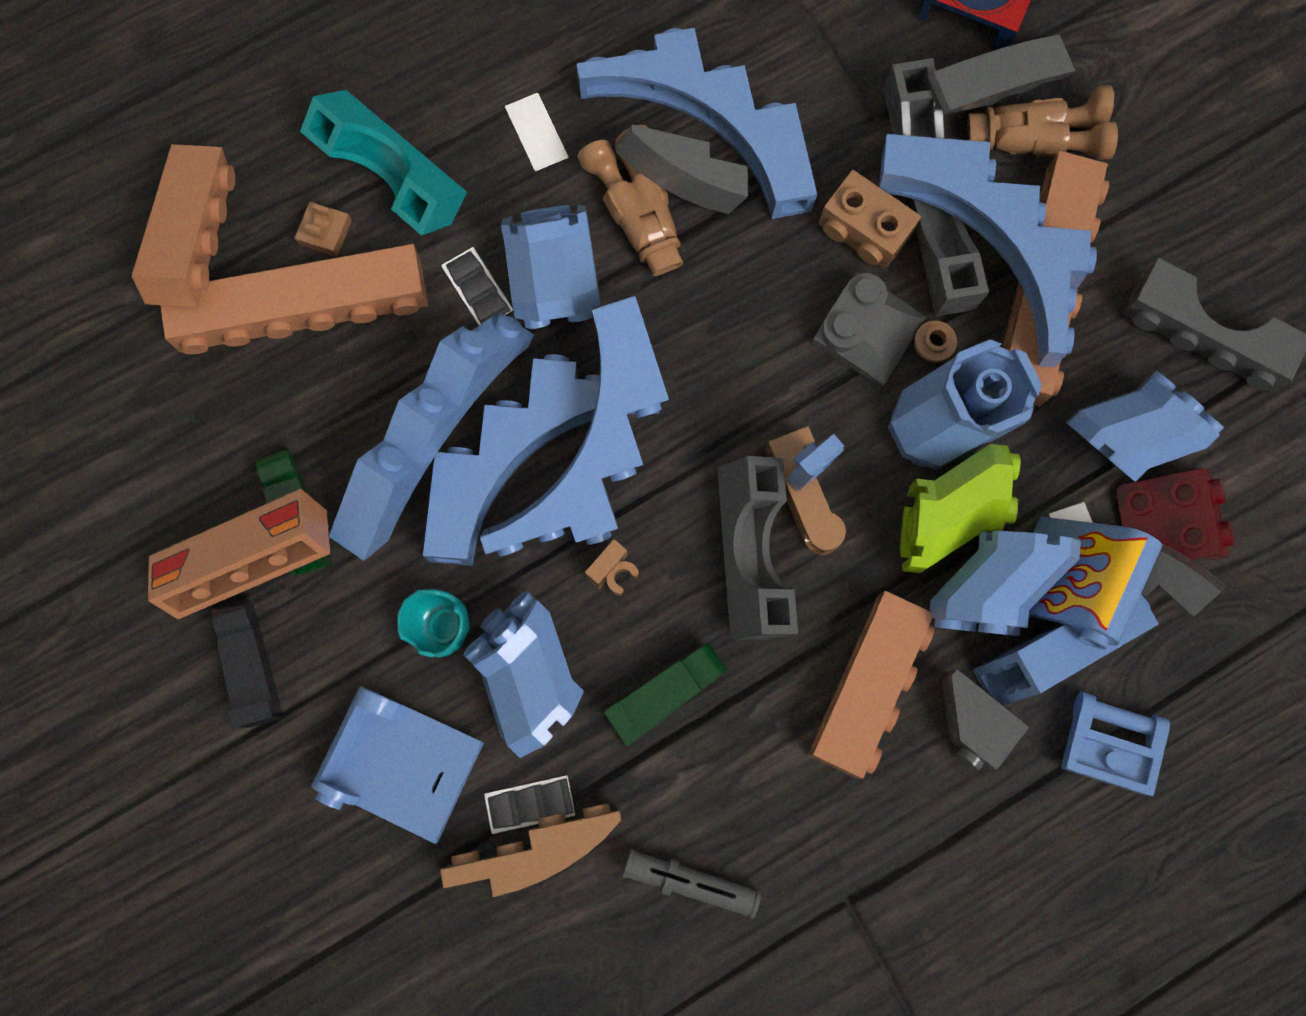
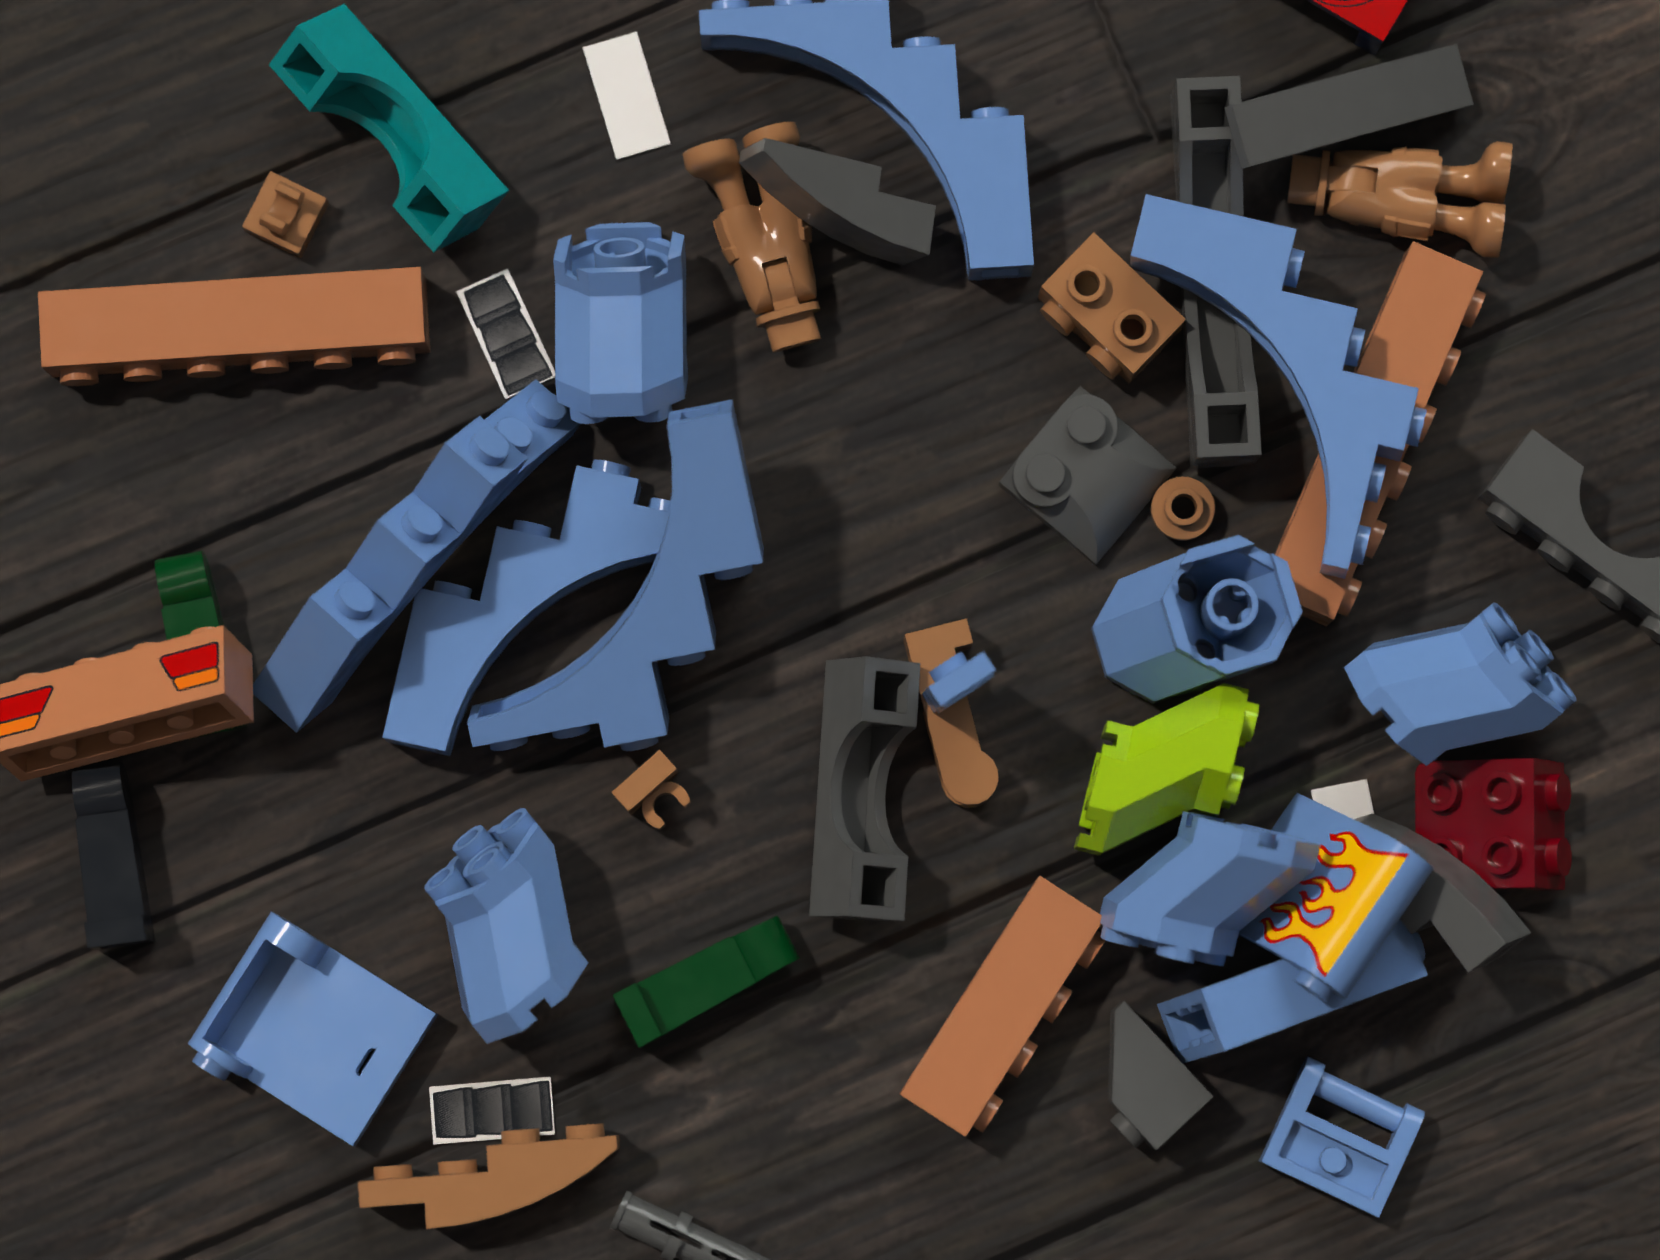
camera: 10 degrees right, 5 degrees up
nougat brick [131,144,235,307] -> none
teal hair [397,589,470,658] -> none

